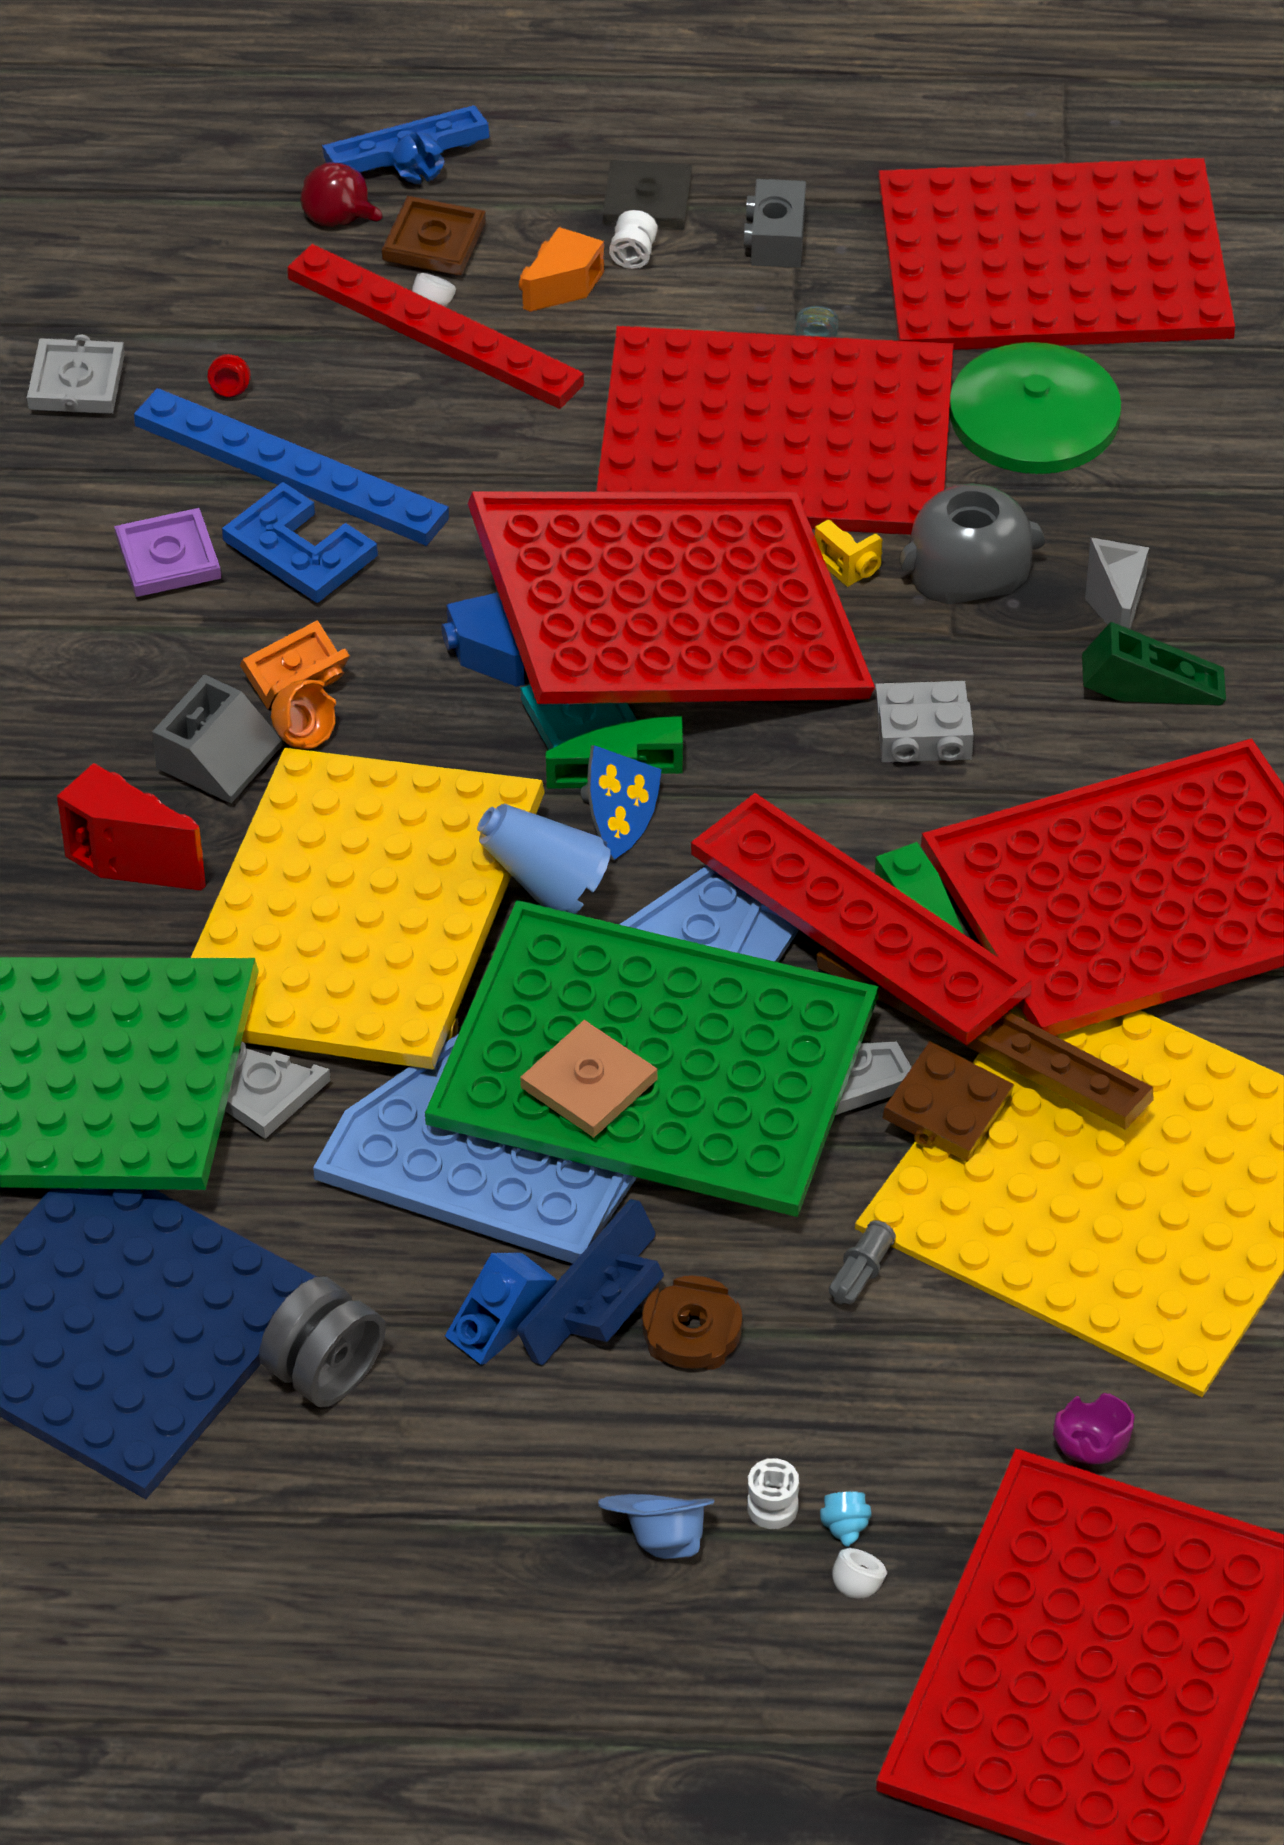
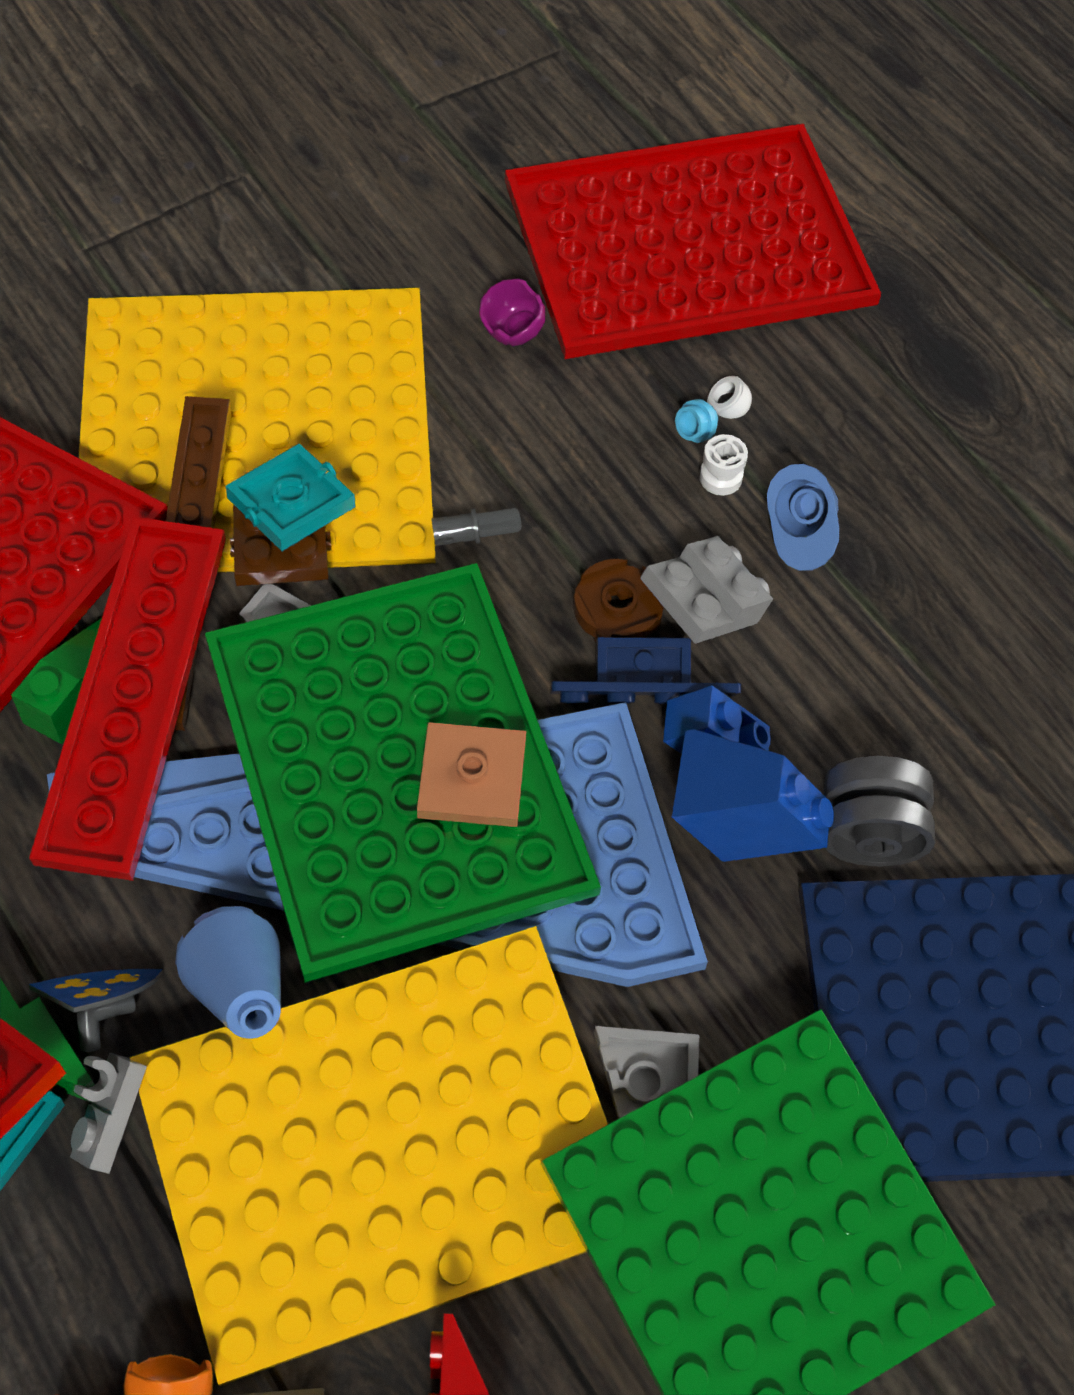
camera: 130 degrees left, 10 degrees up
none -> light grey plate [70,1053,147,1174]
none -> teal plate [225,443,356,551]
none -> light grey plate [640,536,773,644]
none -> blue slope [672,729,834,862]

